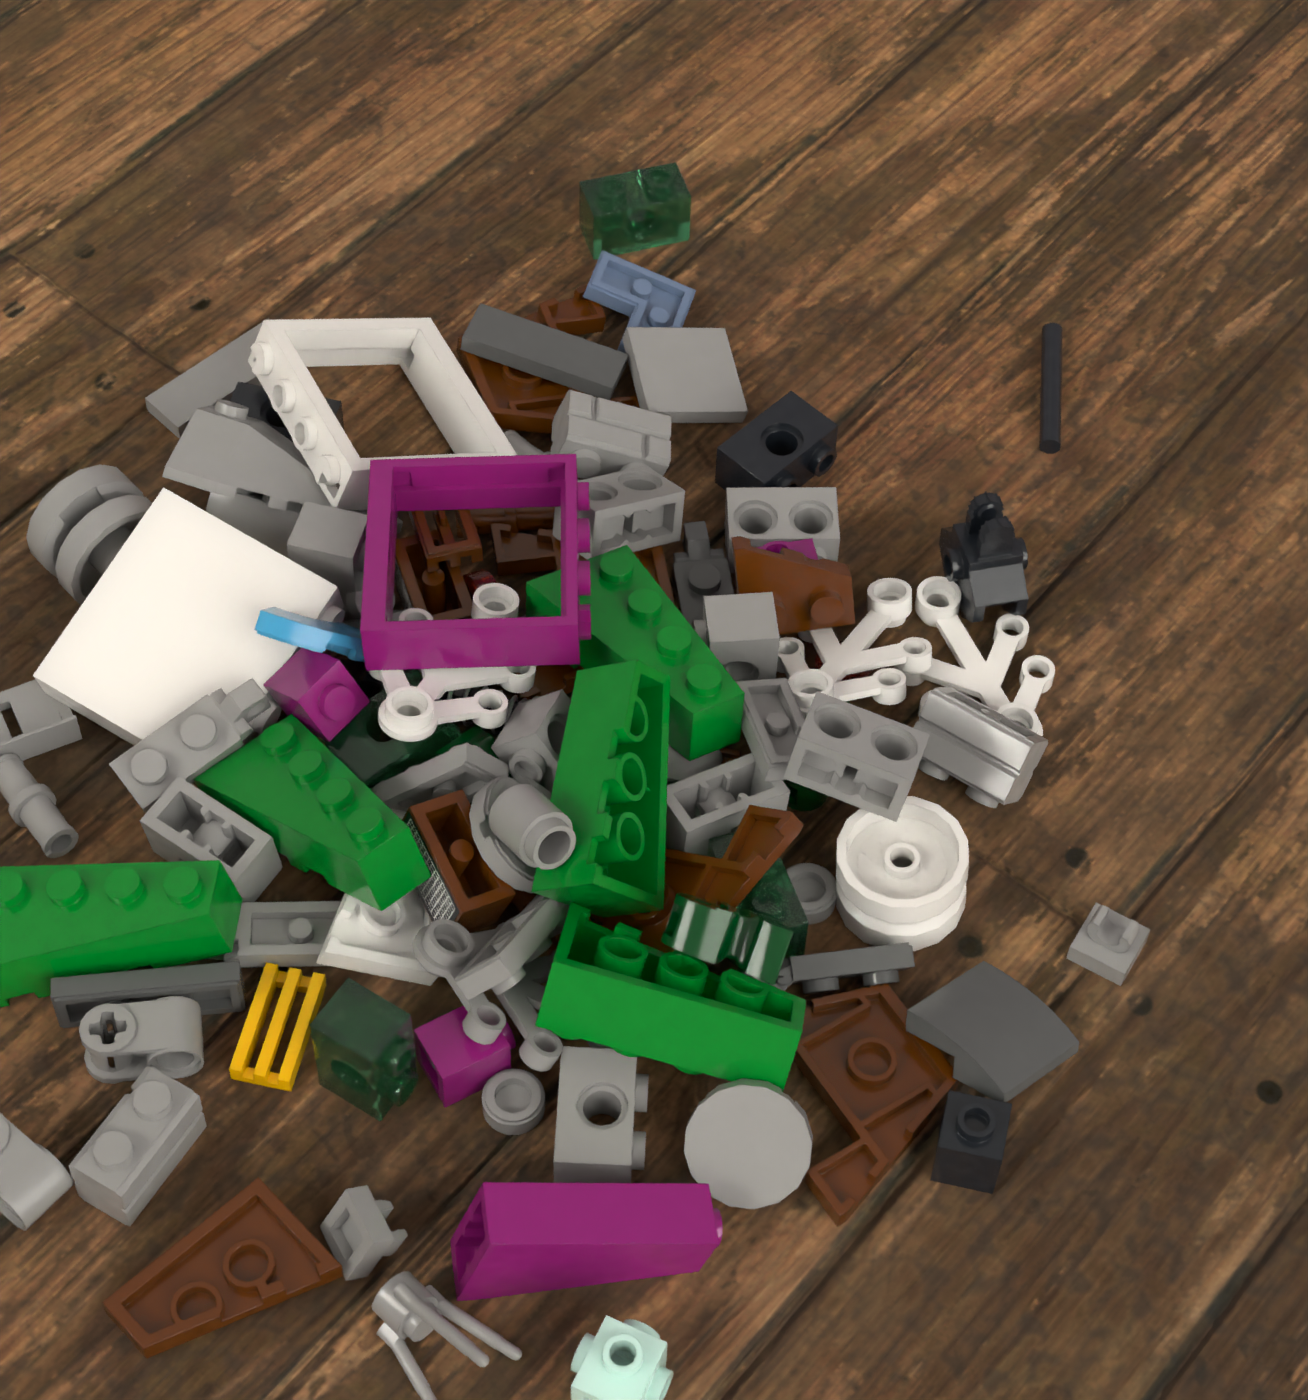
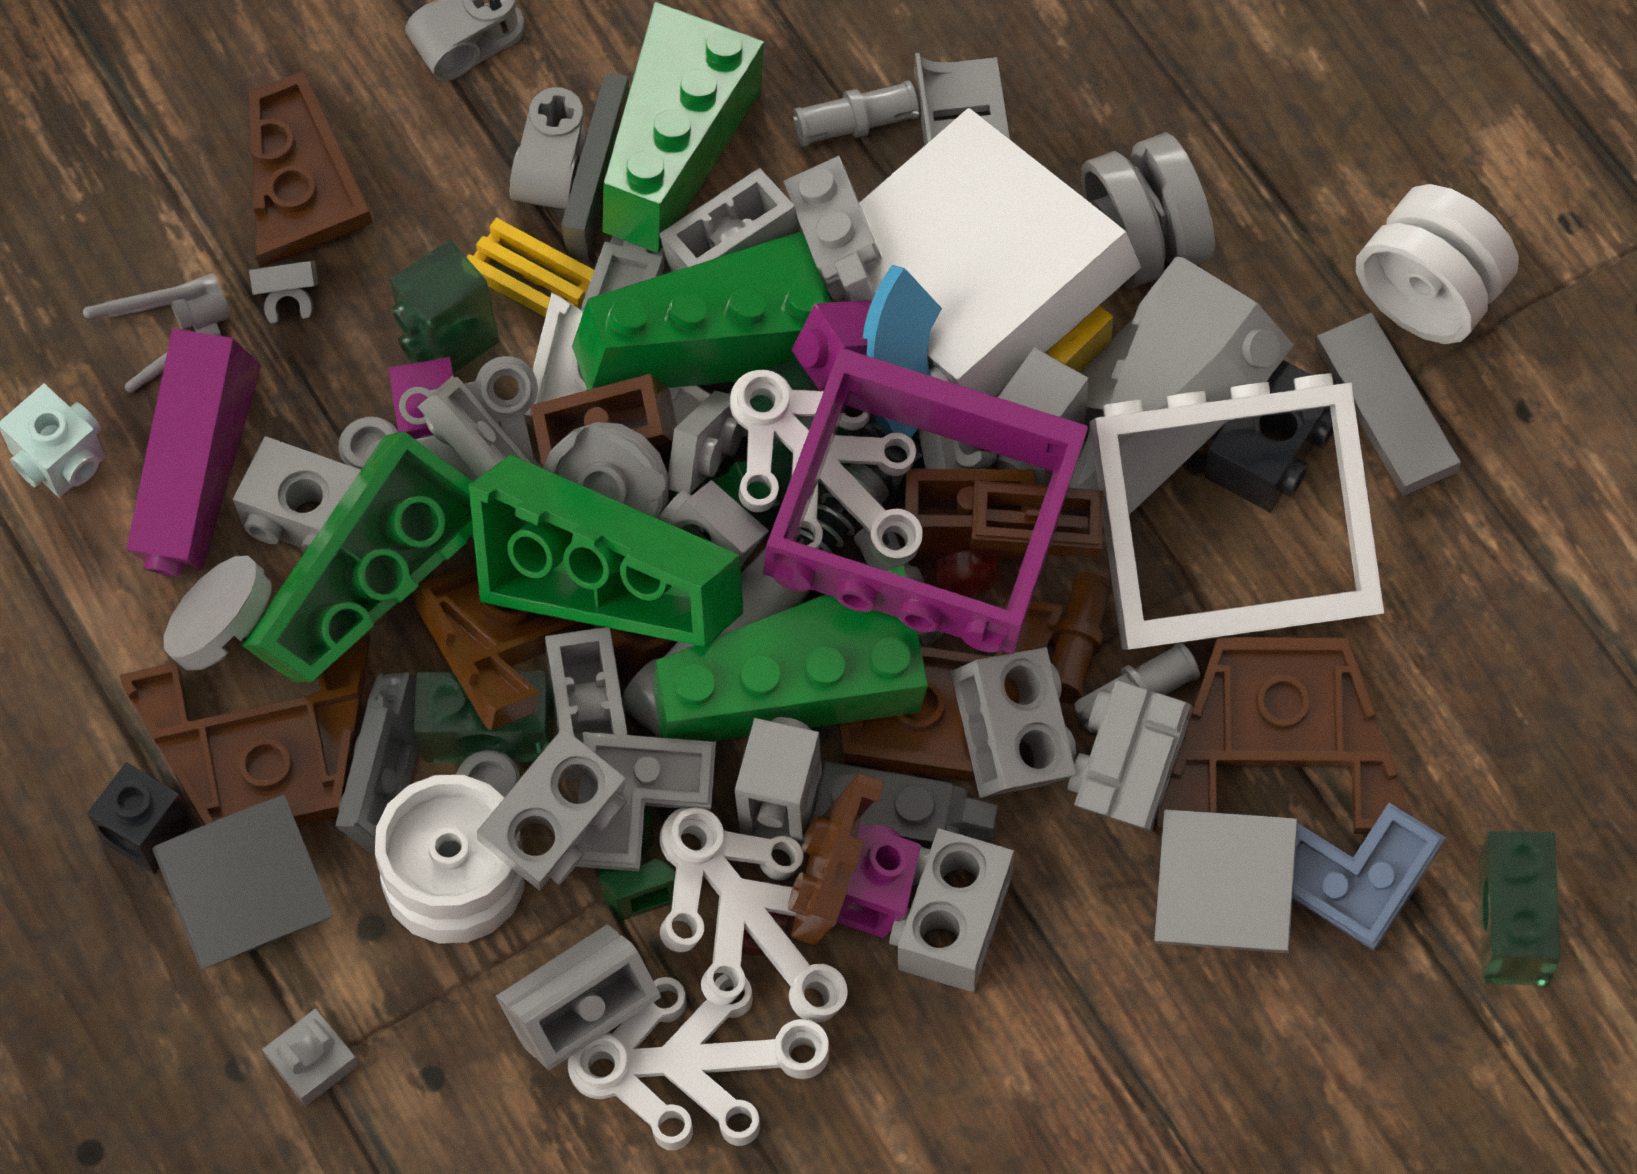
camera: 115 degrees right, 10 degrees up
light grey brick [68,1066,207,1226] -> none
dark grey tile [460,303,628,400] -> none
light grey brick [488,784,576,870] -> none
dark green leg [660,892,793,986] -> none
black brick [715,391,838,491] -> none
black hinge [939,491,1029,623] -> none
none -> white wheel [1356,184,1519,344]

